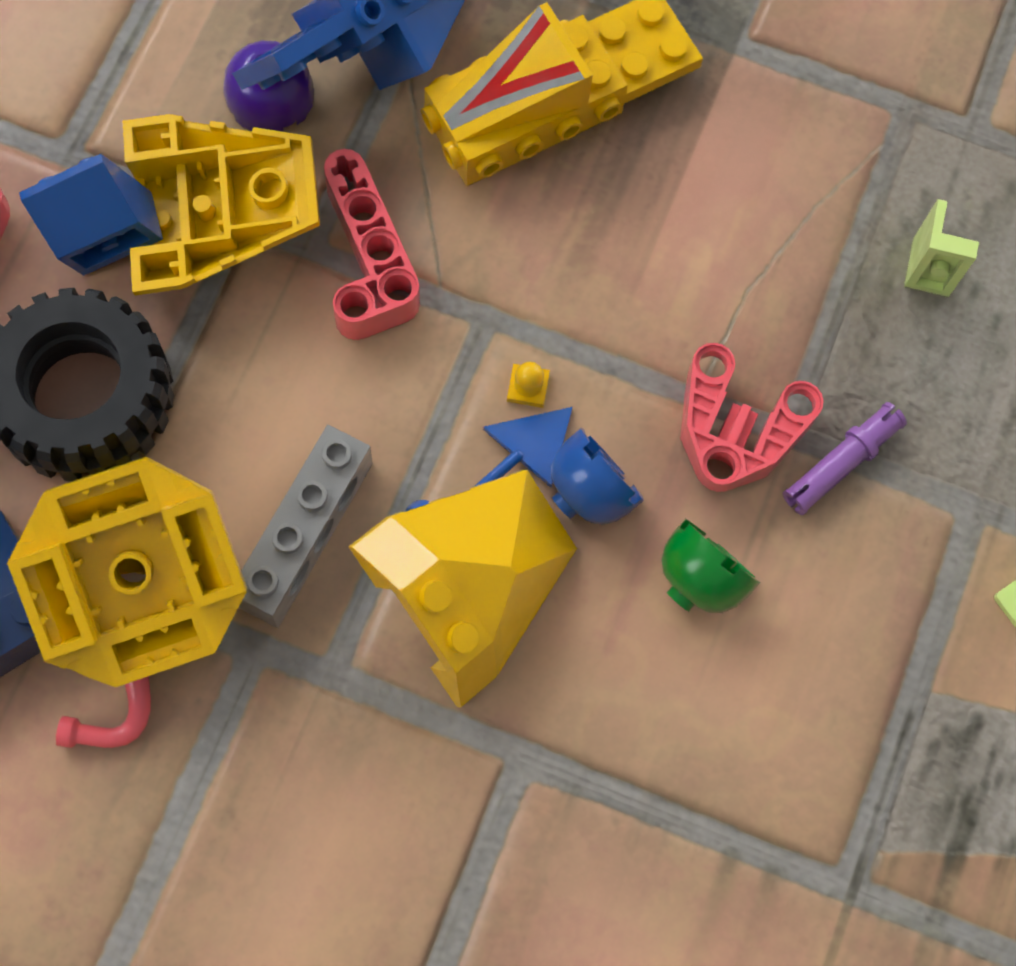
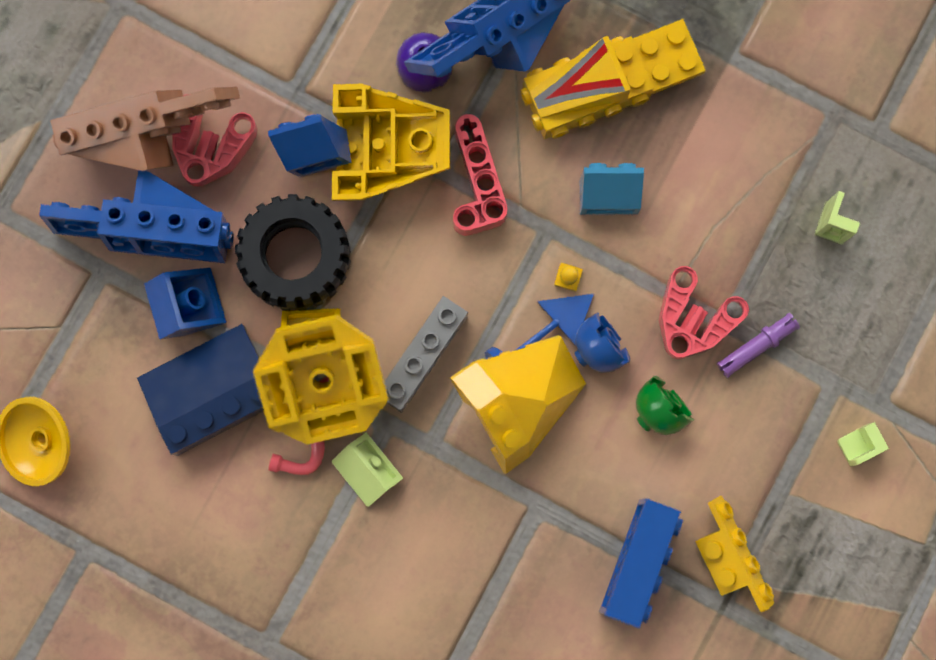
camera: 10 degrees right, 10 degrees up
none -> yellowish green panel [332,432,403,507]
none -> dark azure slope [580,163,644,215]
none -> blue brick [599,498,683,628]
none -> yellow bracket [695,495,774,612]

